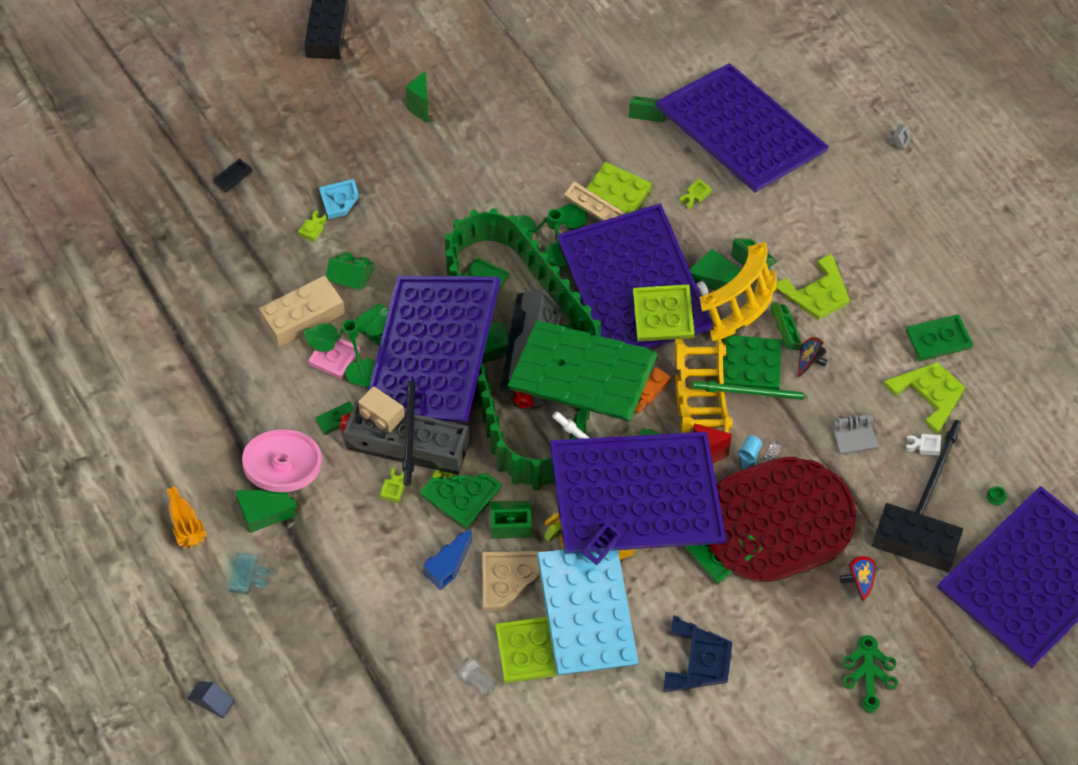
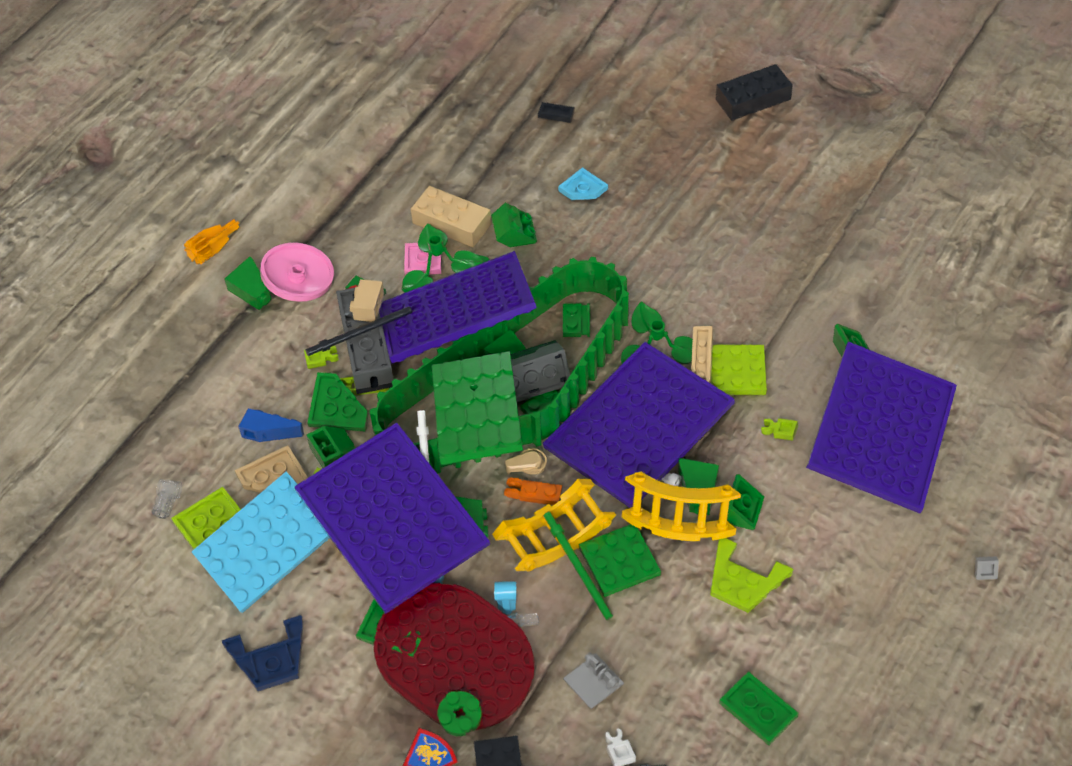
camera: 65 degrees right, 5 degrees down
dark blue slope [187,681,235,718] -> none
clear light blue hinge [228,552,271,595] -> none
lime plate [298,210,327,243] -> none
green slope [405,72,429,122] -> none
dark purple slope [581,521,623,566] -> none
lime plate [633,284,695,342] -> none
red slope [693,423,732,464] -> none
green hinge [770,302,803,351] -> none
shield [797,337,827,377] -> none
lime wing [884,362,965,435] -> none
none -> green plate [438,691,482,736]

